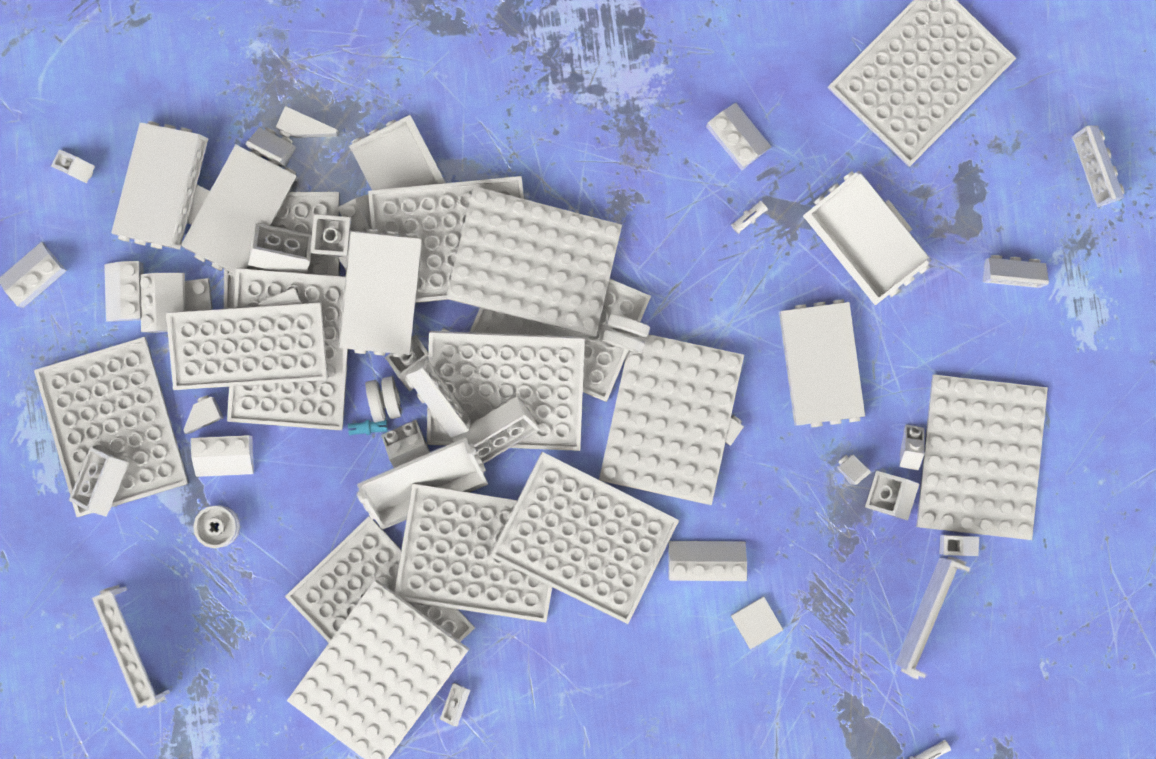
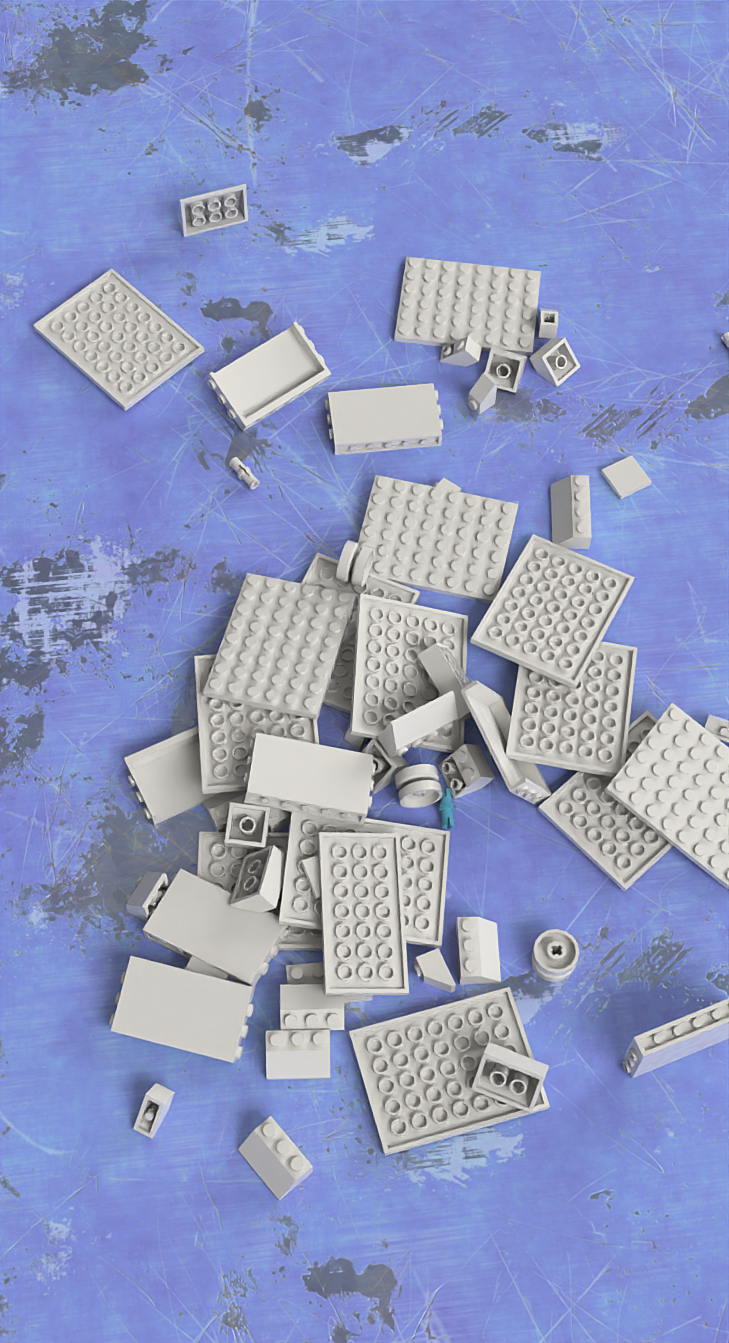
camera: 90 degrees left, 25 degrees down
white slope [276,106,339,138] -> none
white slope [706,103,771,171] -> none
white panel [895,556,970,679] -> none
white slope [983,255,1049,288] -> none
none -> white slope [529,337,581,387]

